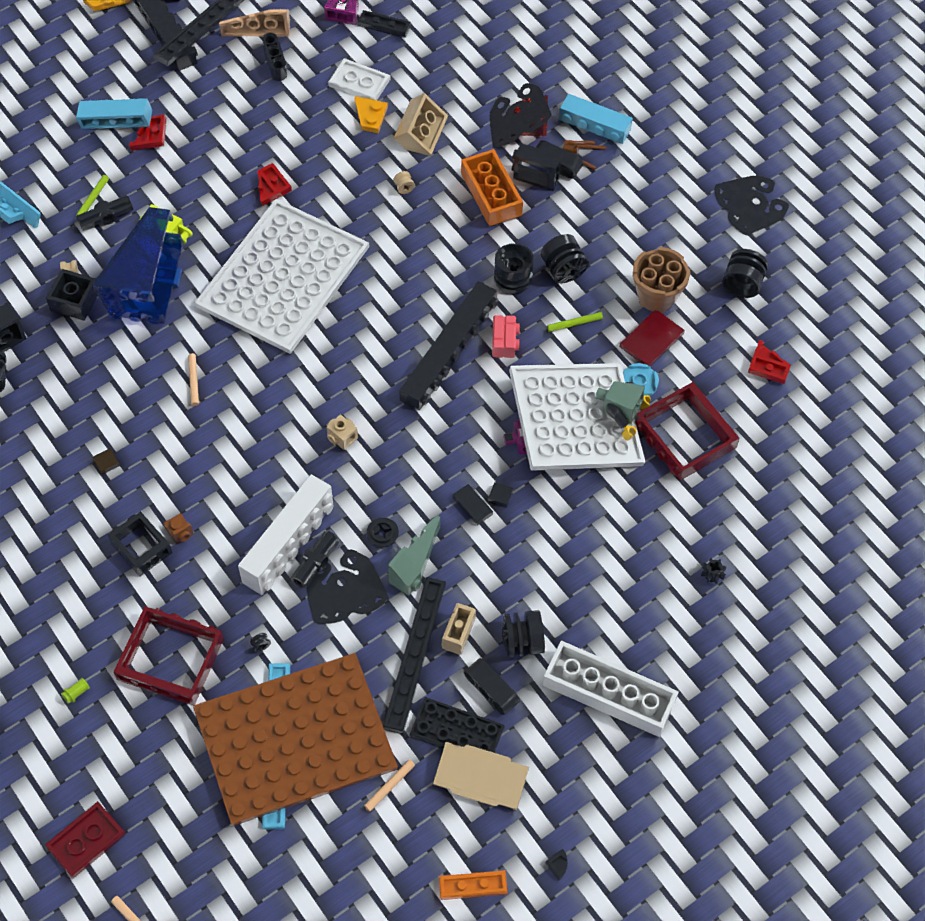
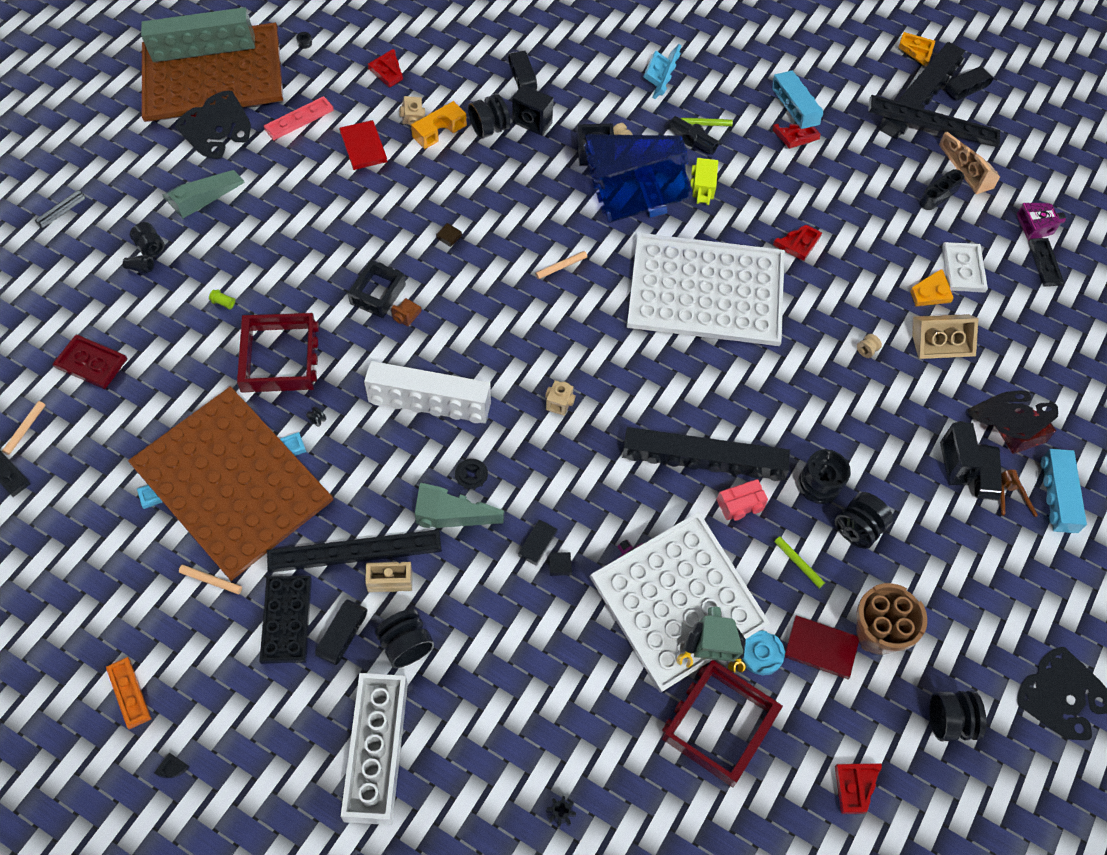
camera: 65 degrees right, 0 degrees up
black piece [291,531,339,588] -> none
black piece [306,549,389,624] -> none
tan piece [433,742,529,810] -> none
orange brick [461,149,523,226] -> none

